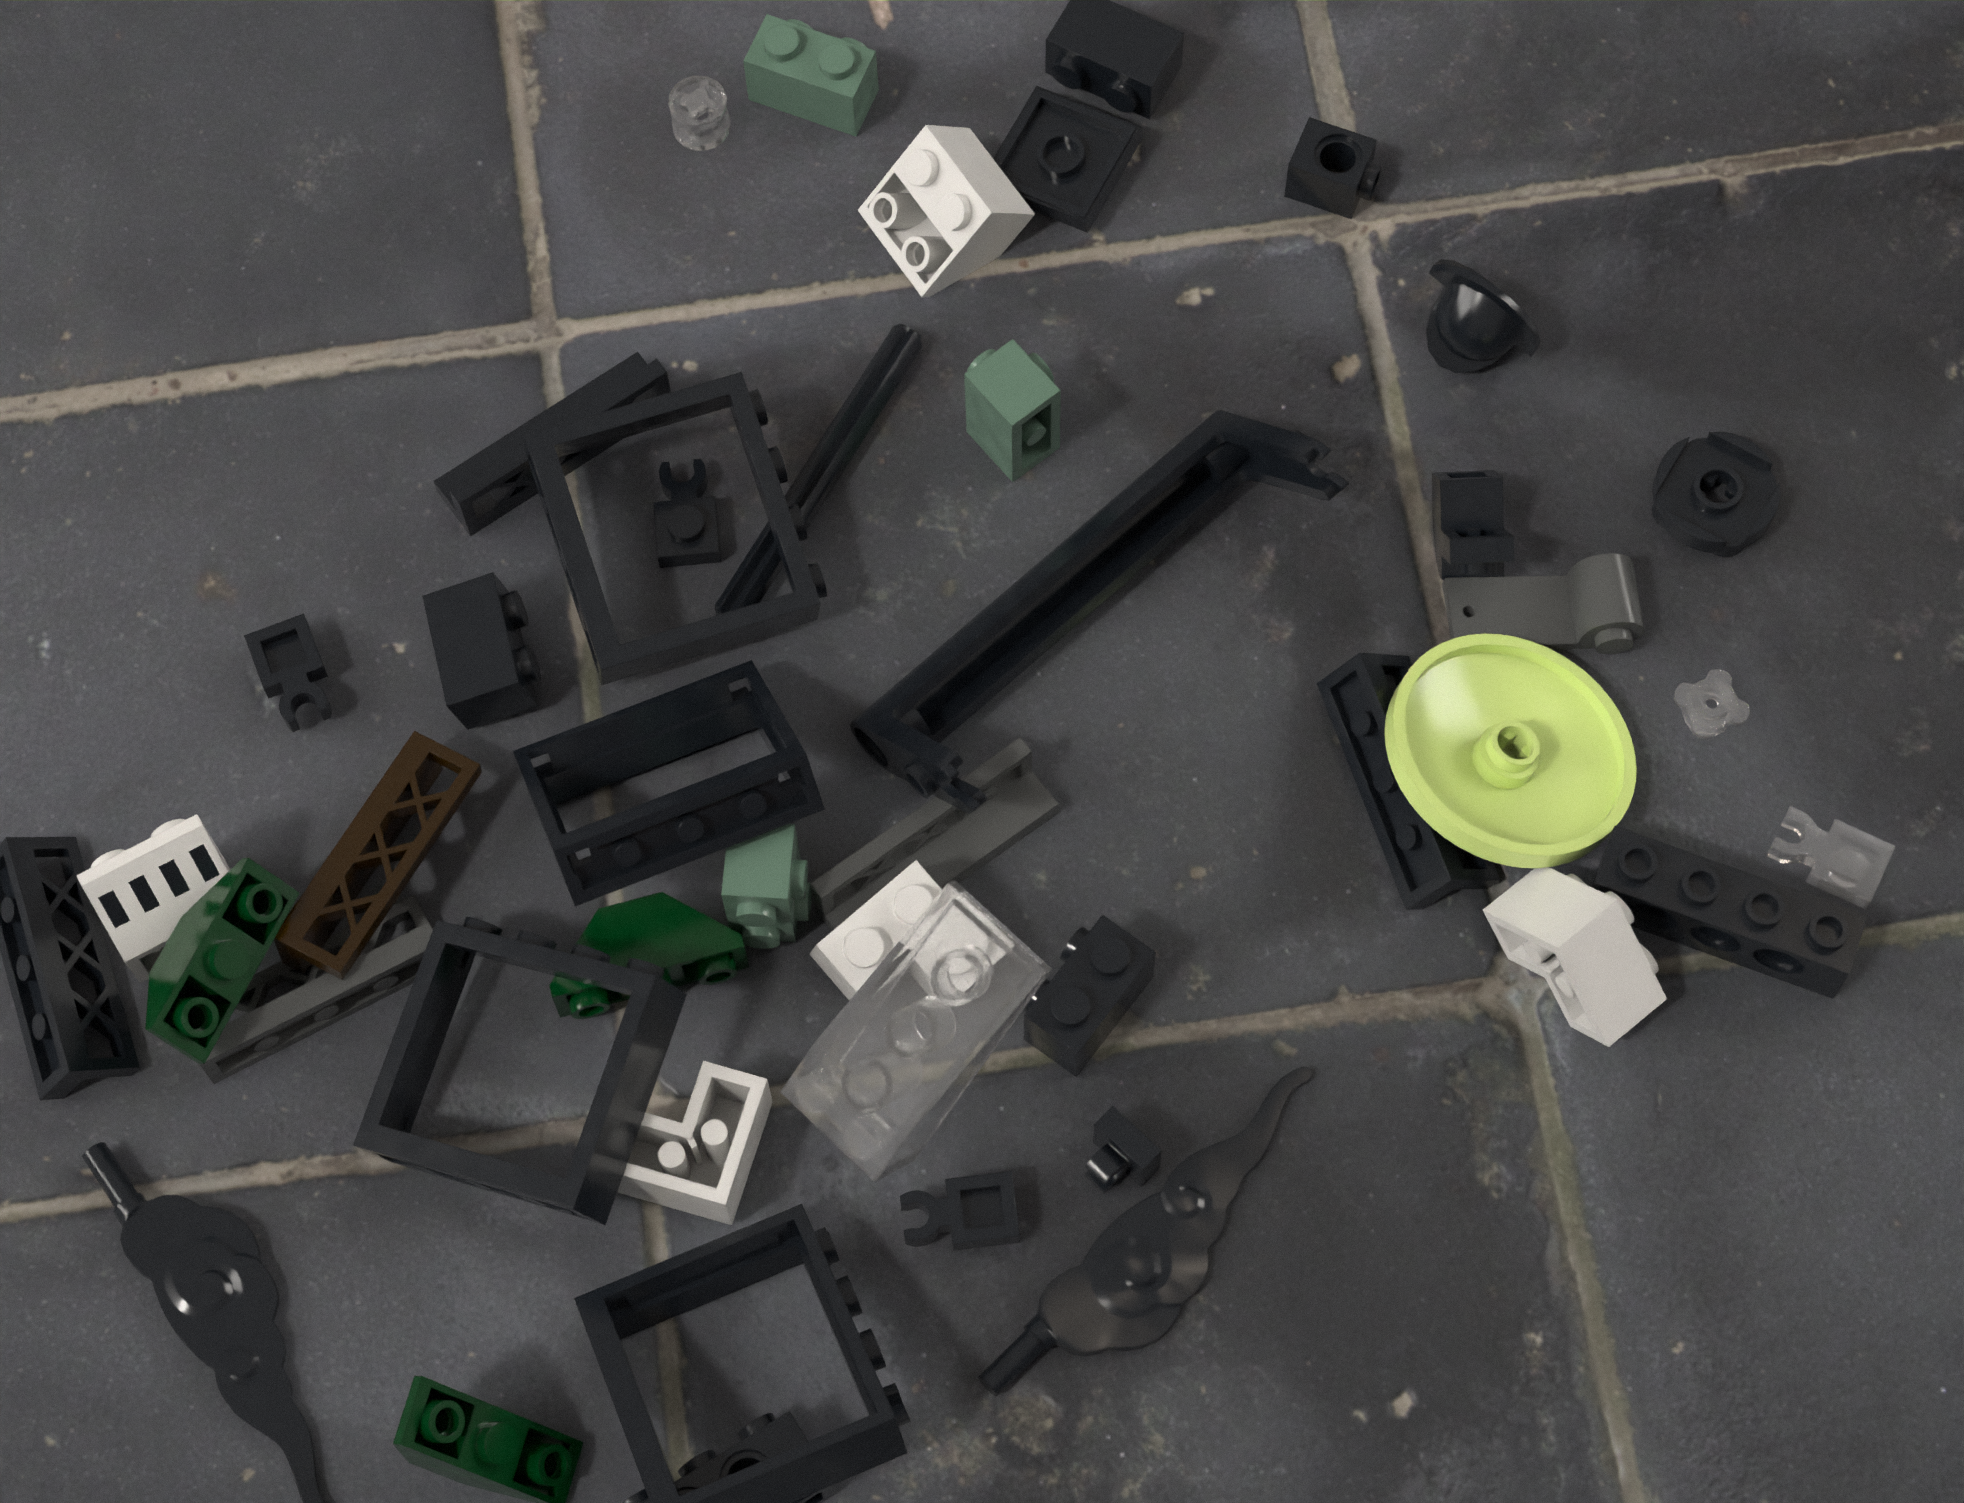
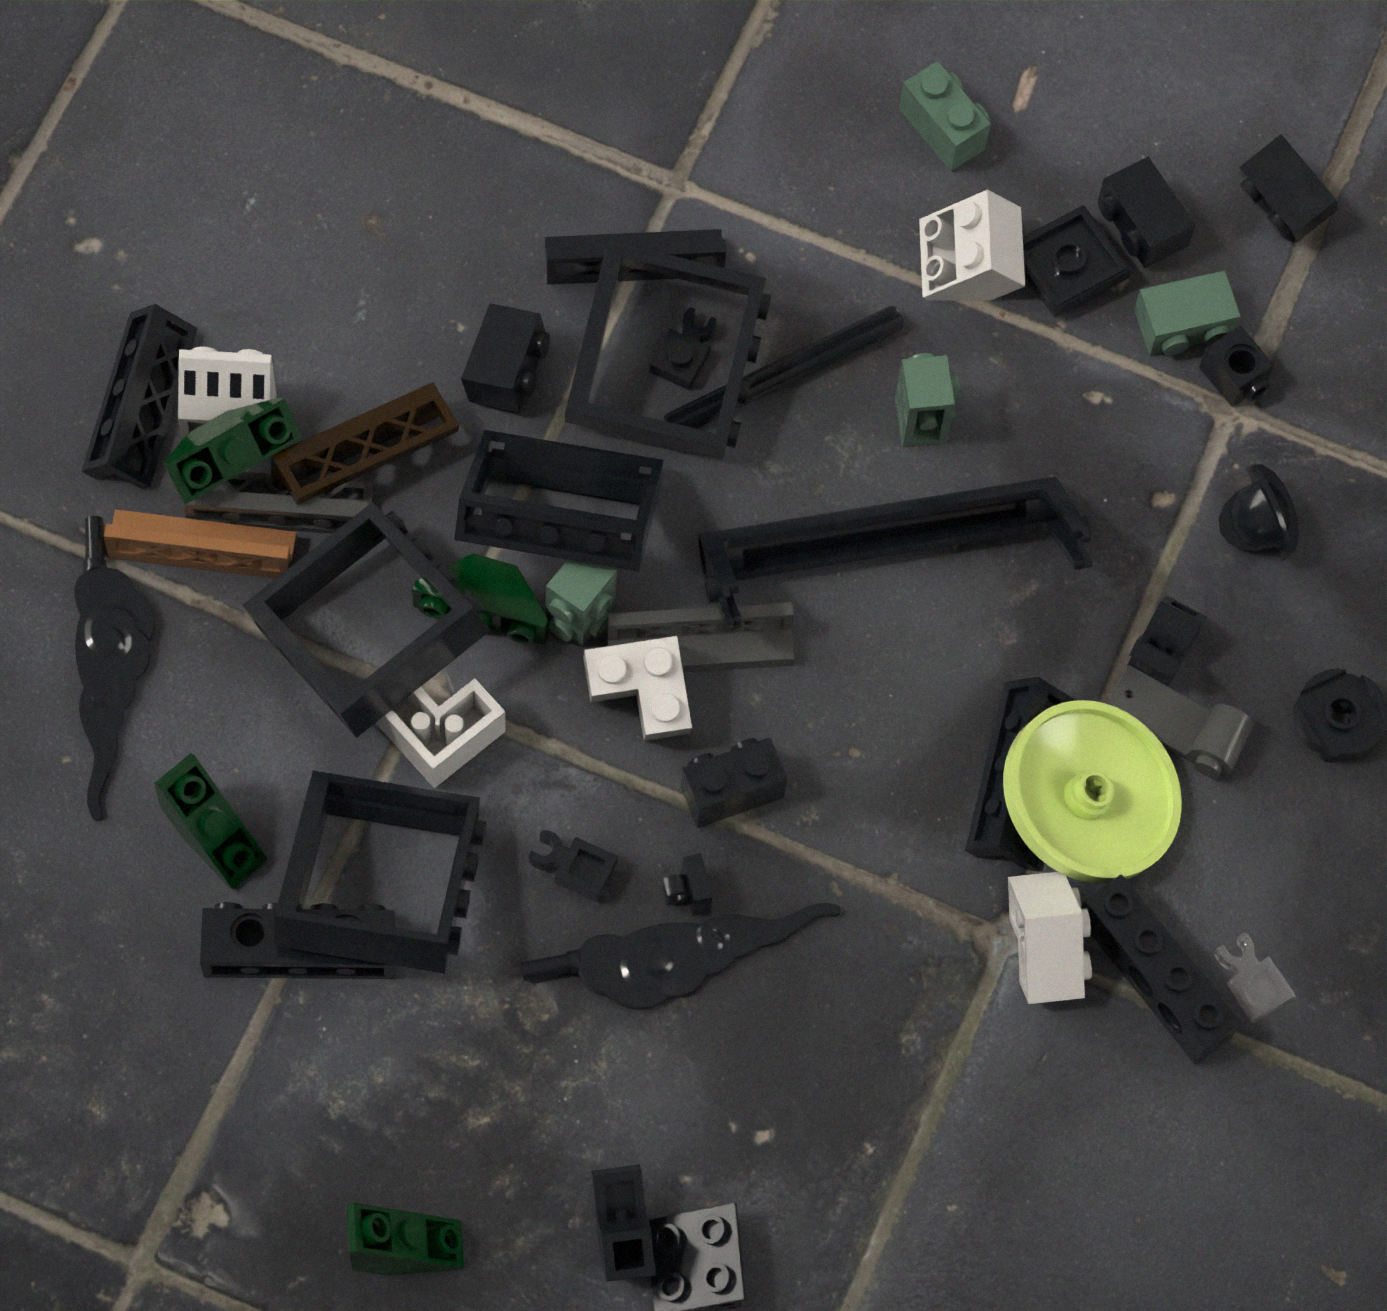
camera: 25 degrees right, 0 degrees up
black plate [244,613,332,732] -> none
clear wheel [668,75,731,151] -> none
clear slope [780,880,1052,1182] -> none
clear plate [1674,669,1750,739] -> none
none -> medium nougat fence [104,509,297,579]
none -> sand green brick [1134,270,1241,356]

